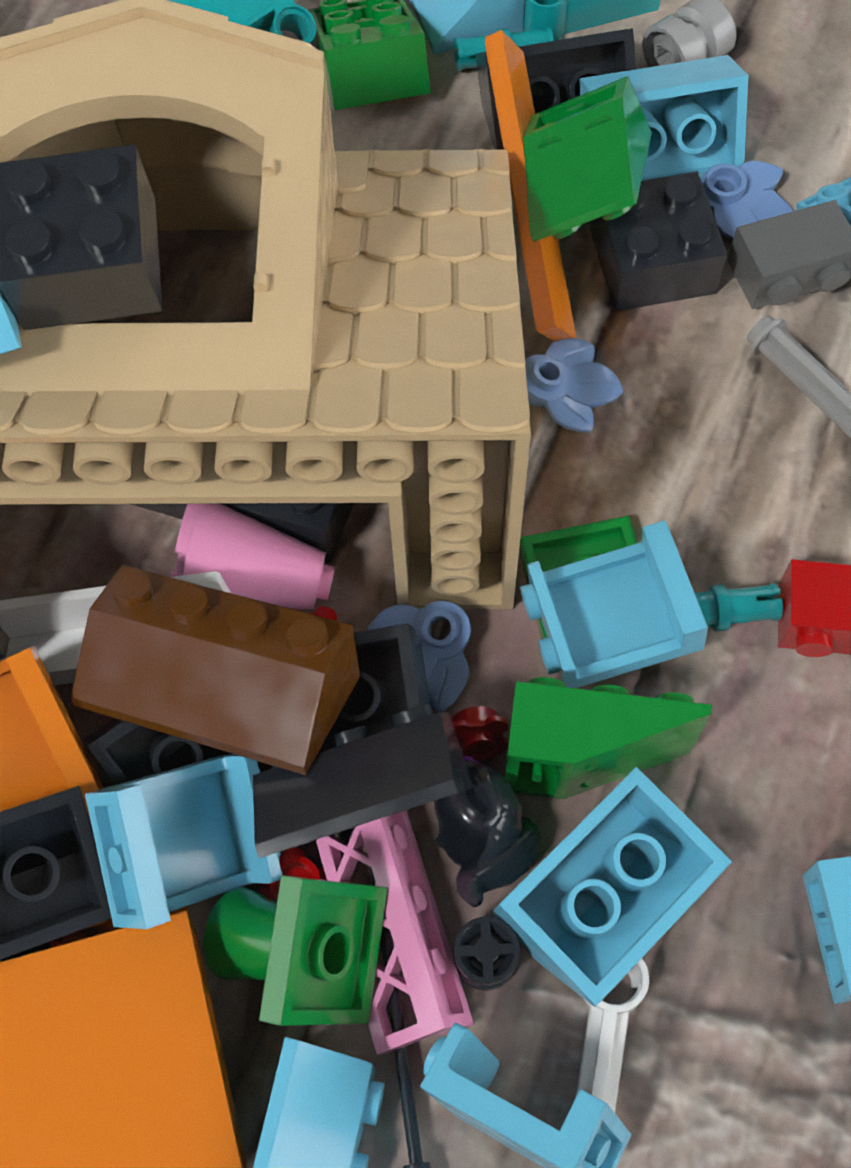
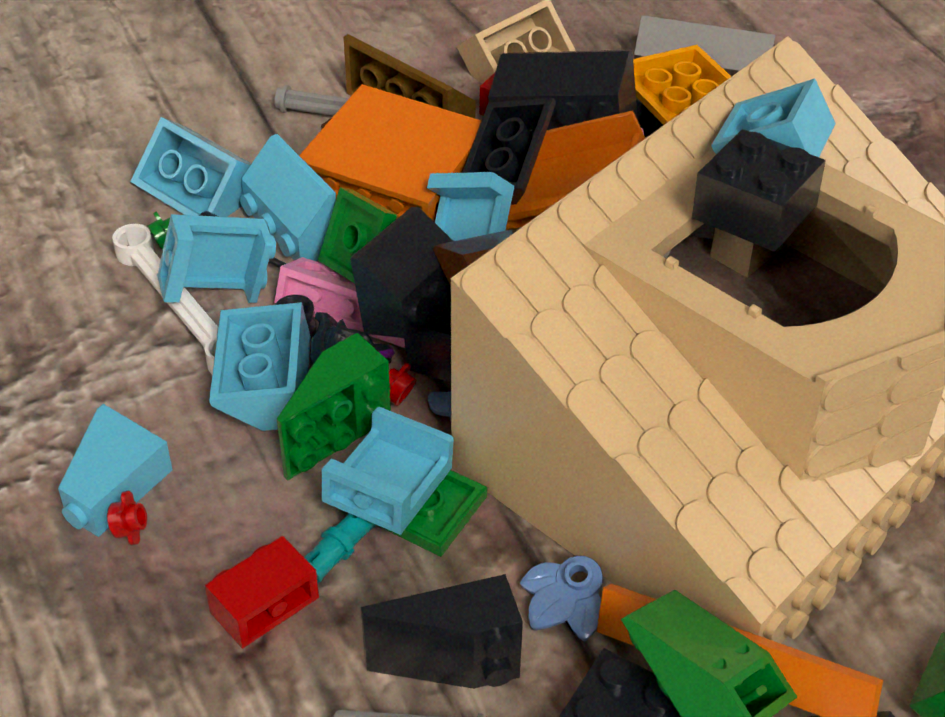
camera: 130 degrees right, 20 degrees down
none -> black slope [361,574,523,689]

